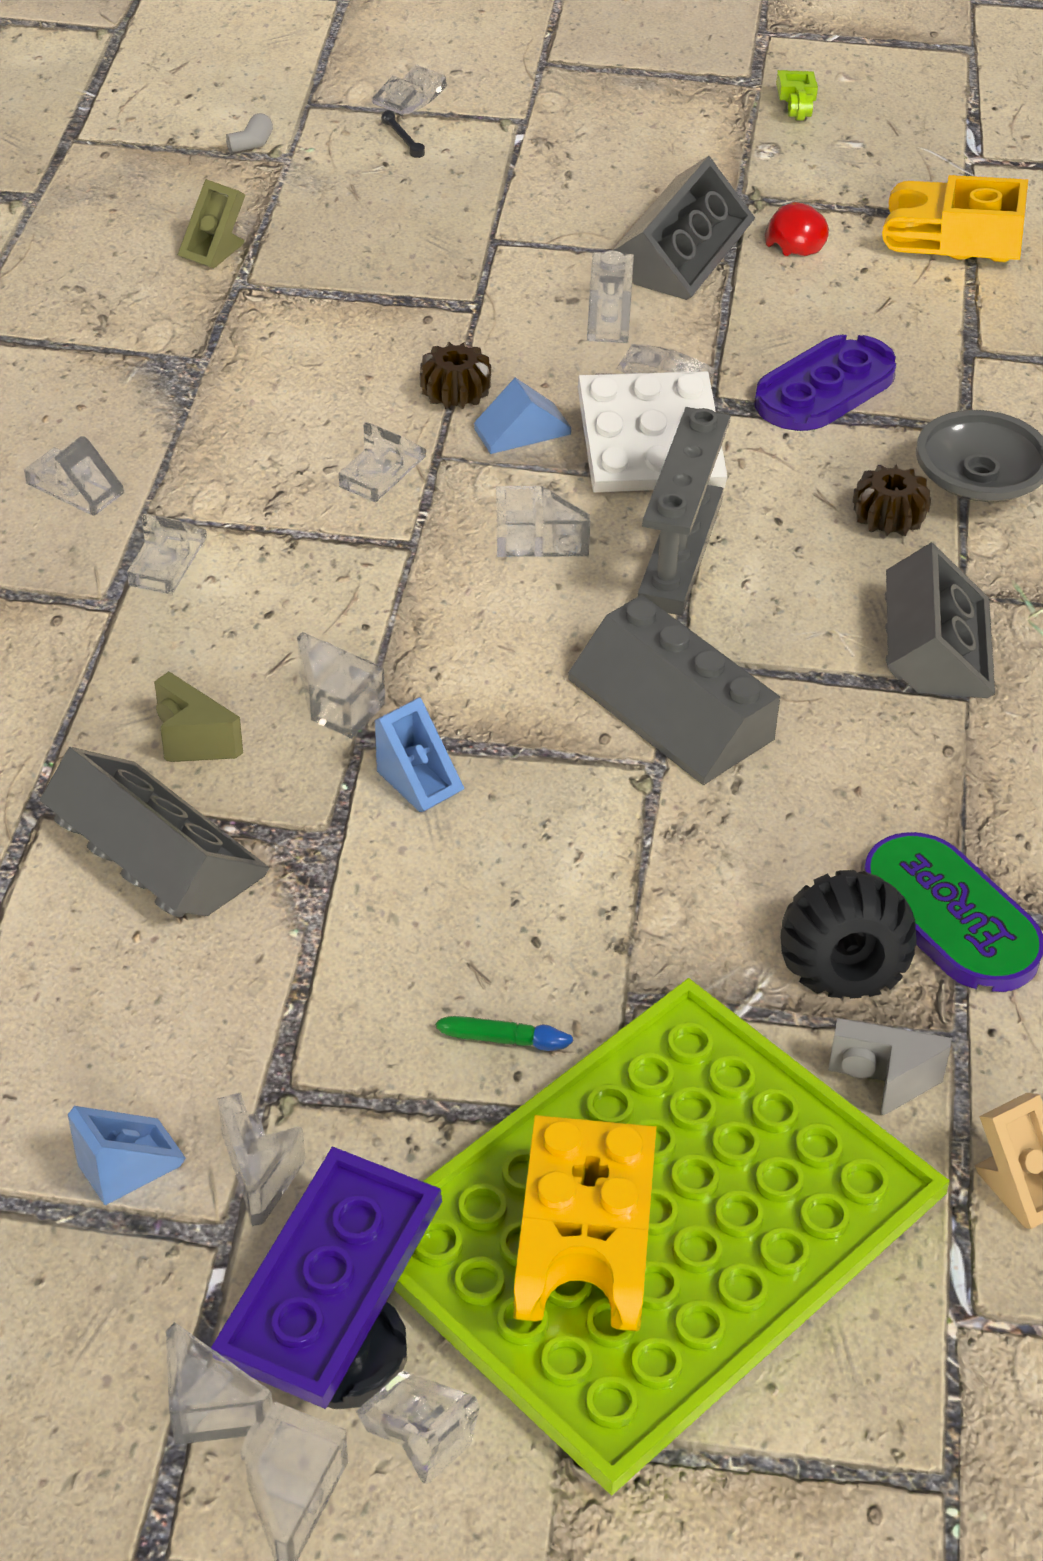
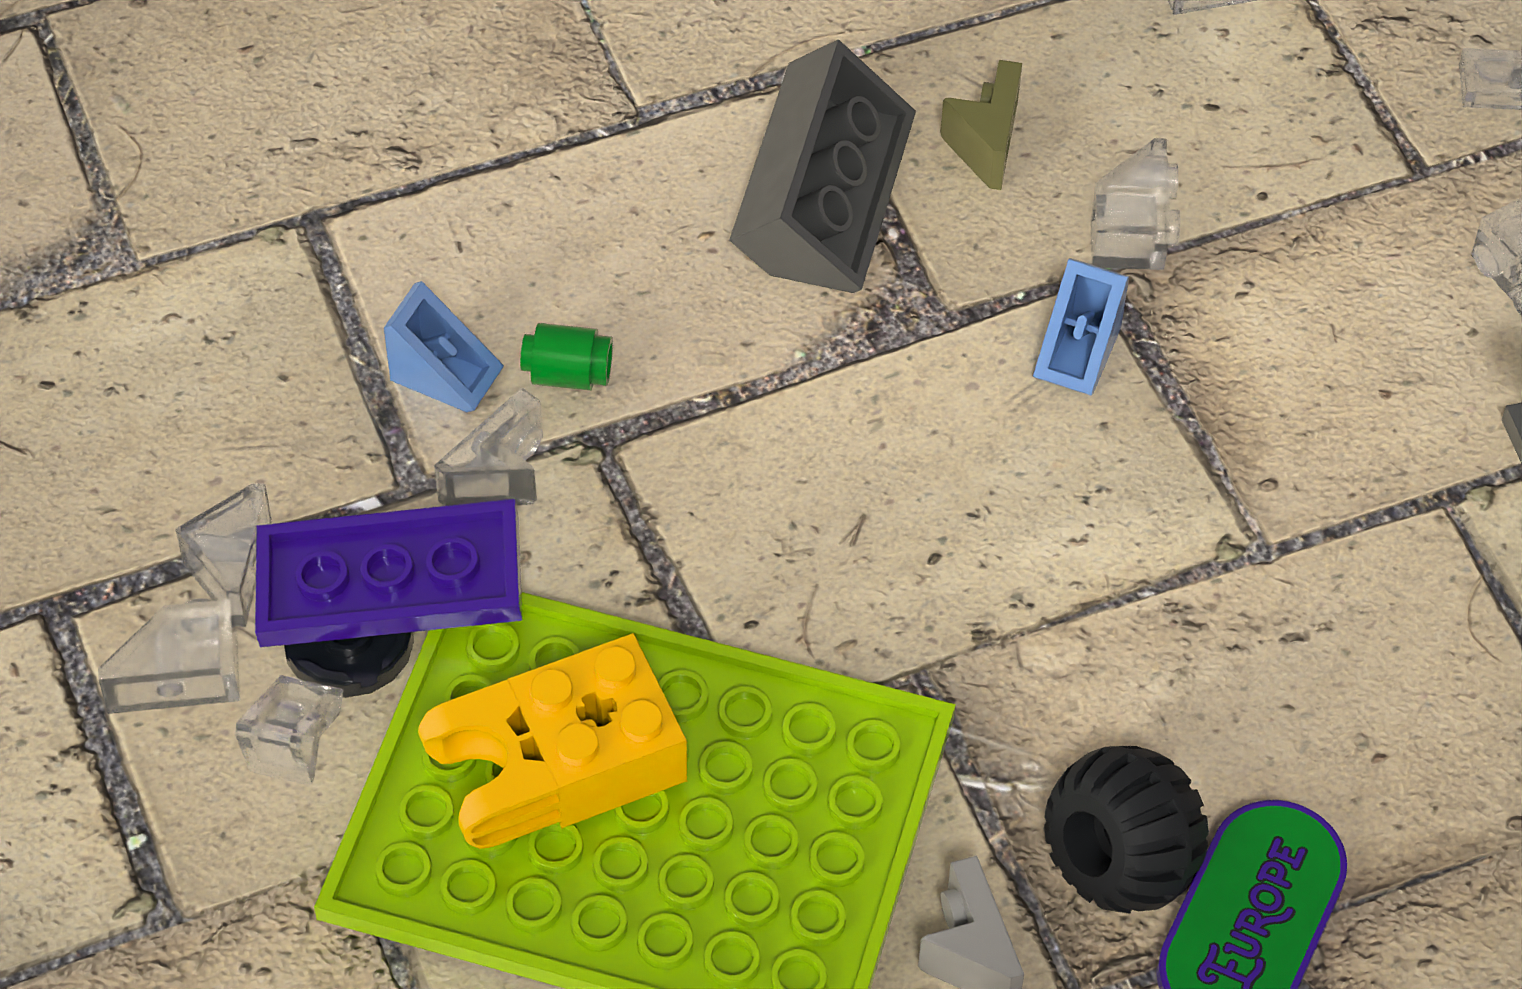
camera: 60 degrees right, 10 degrees up
green piece [435,1016,573,1051] -> none
dark grey slope [568,594,780,785] -> none
none -> green brick [520,323,613,391]

